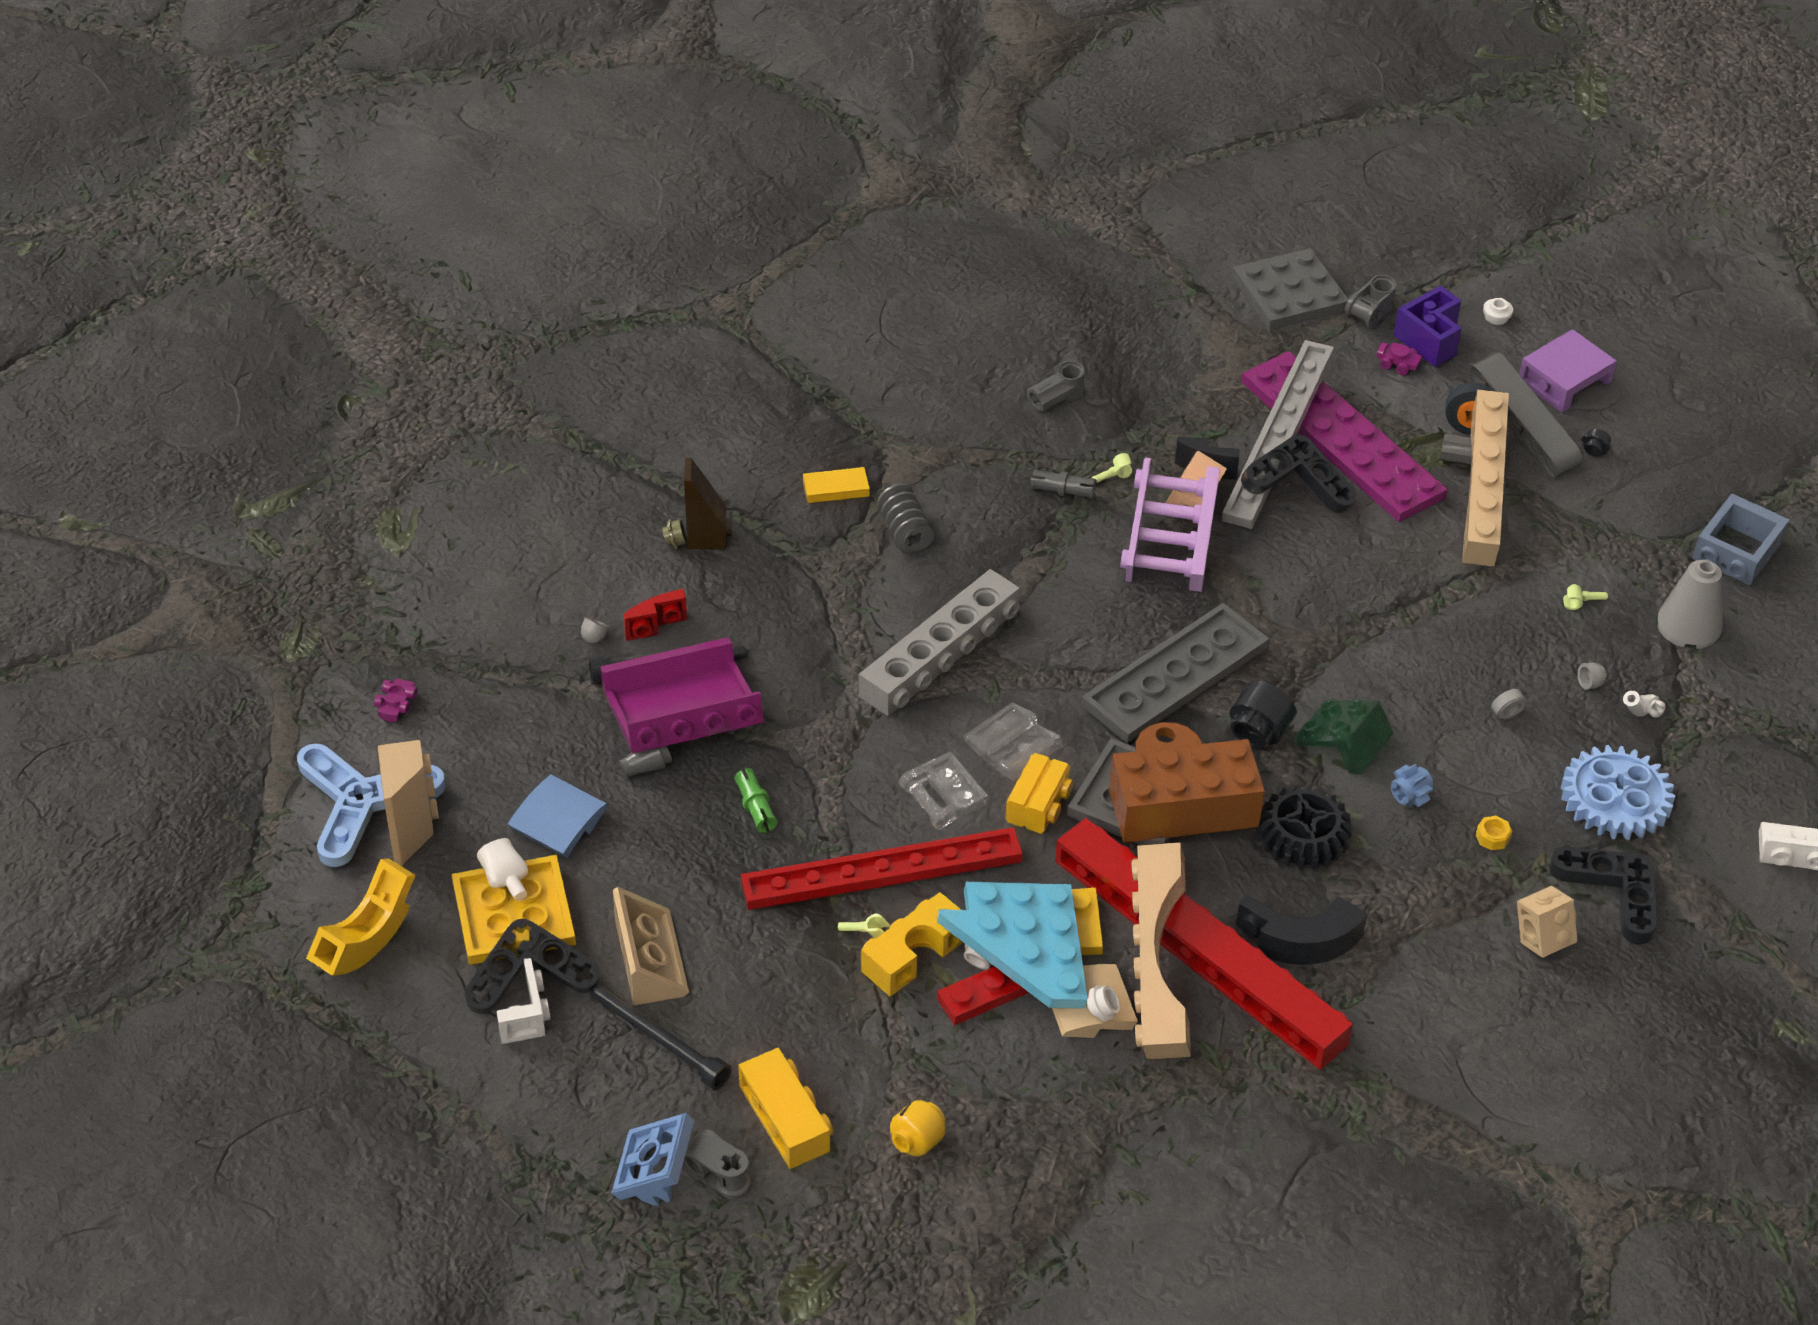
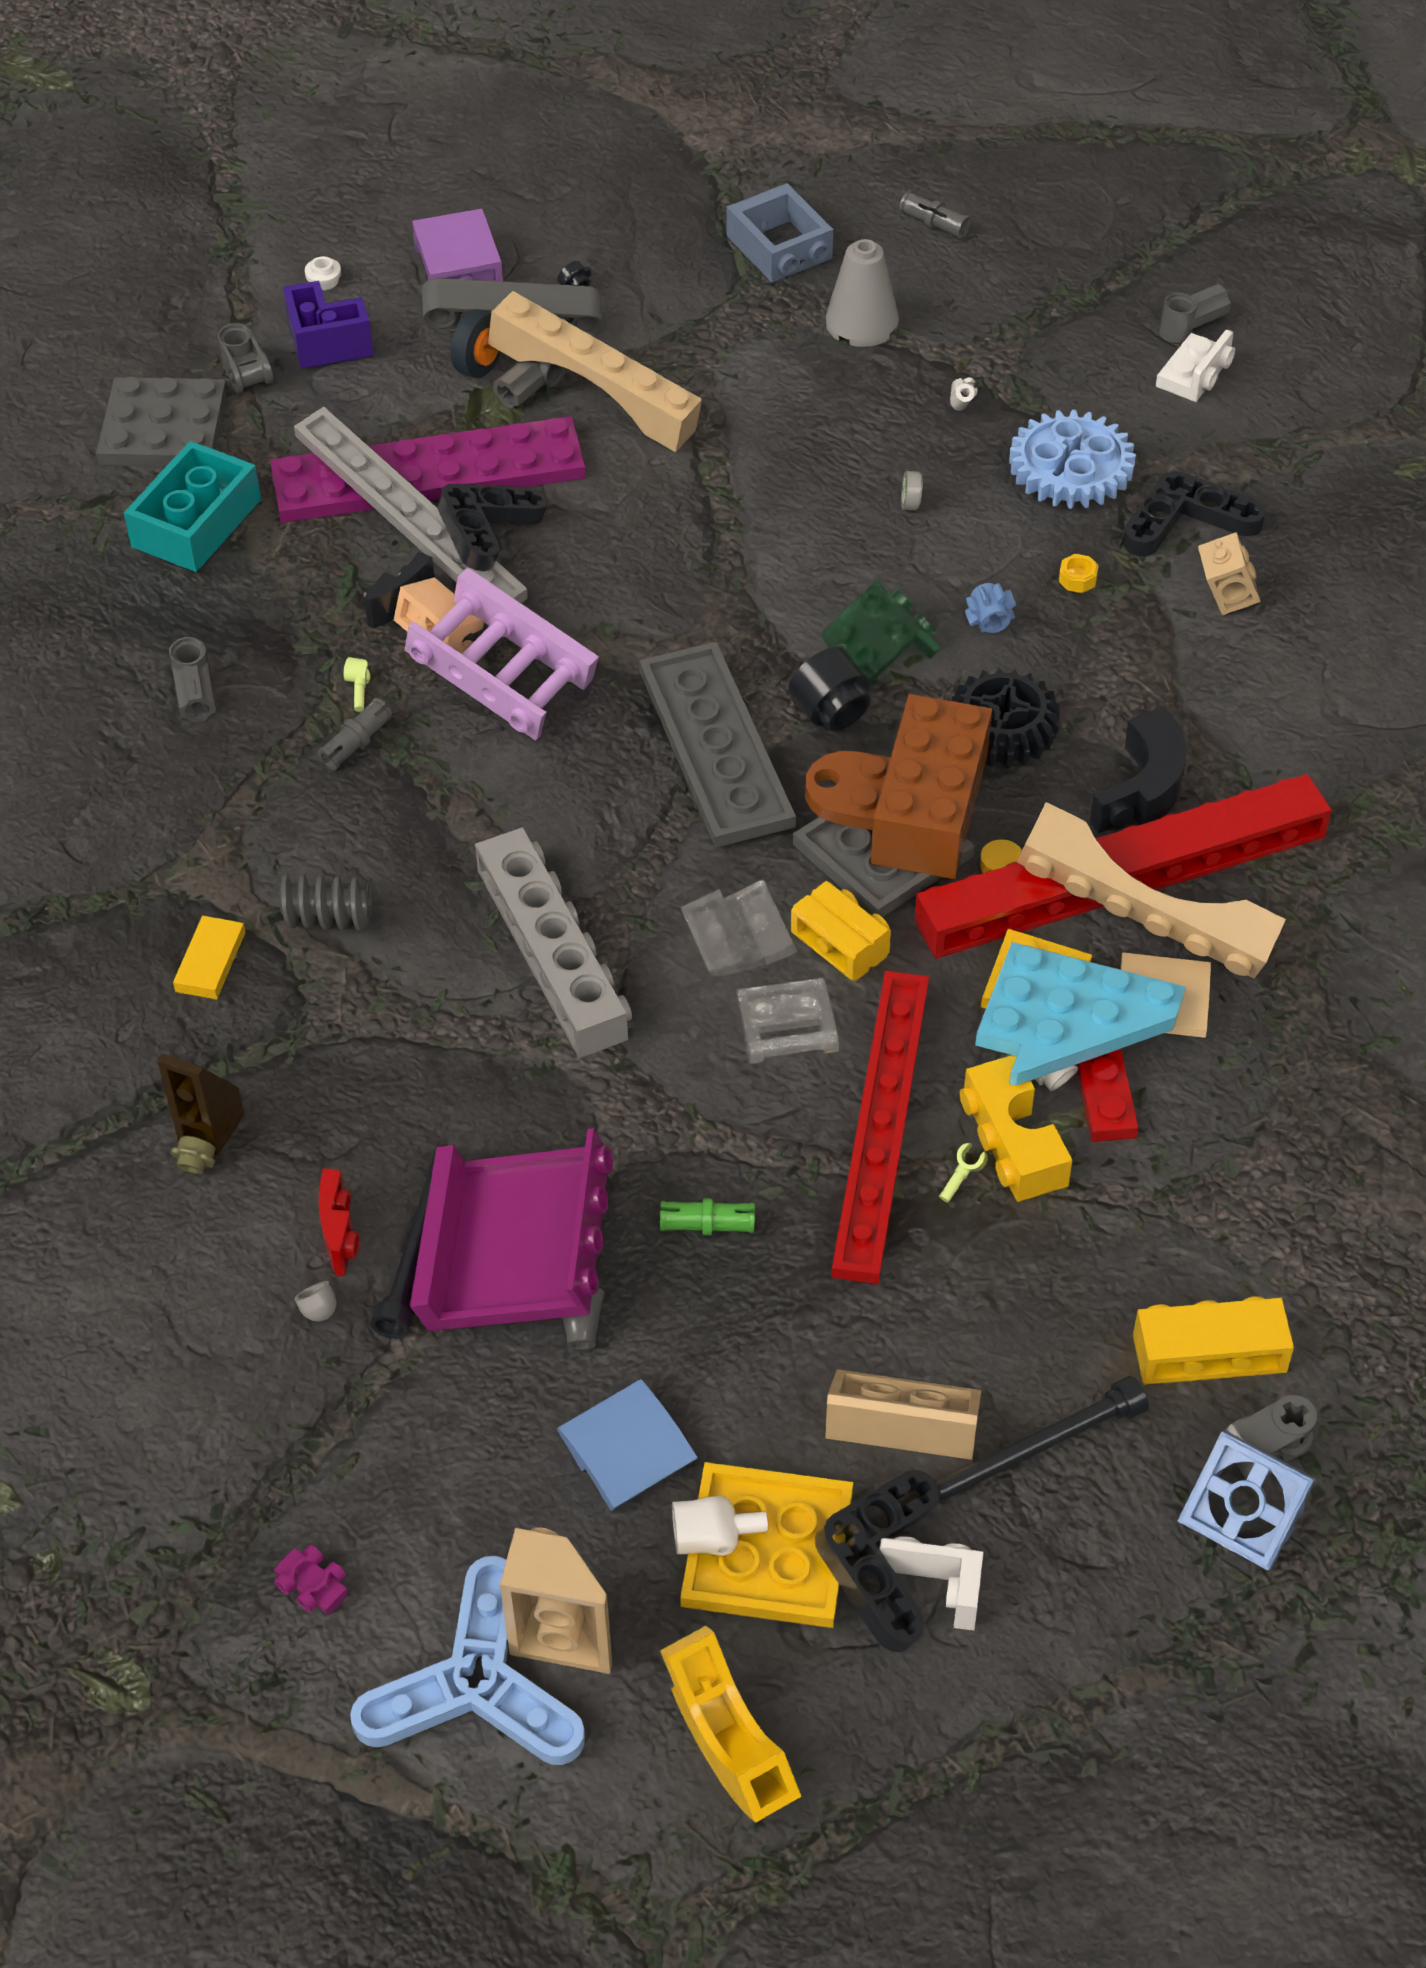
camera: 65 degrees left, 5 degrees up
yellow head [890,1100,946,1157] -> none
white plate [1087,985,1120,1022] -> none
magenta piece [1376,342,1422,376] -> none
yellowish green hand [1563,584,1608,610] -> none
light grey hinge [1578,662,1607,689] -> none
none -> teal brick [124,441,261,572]

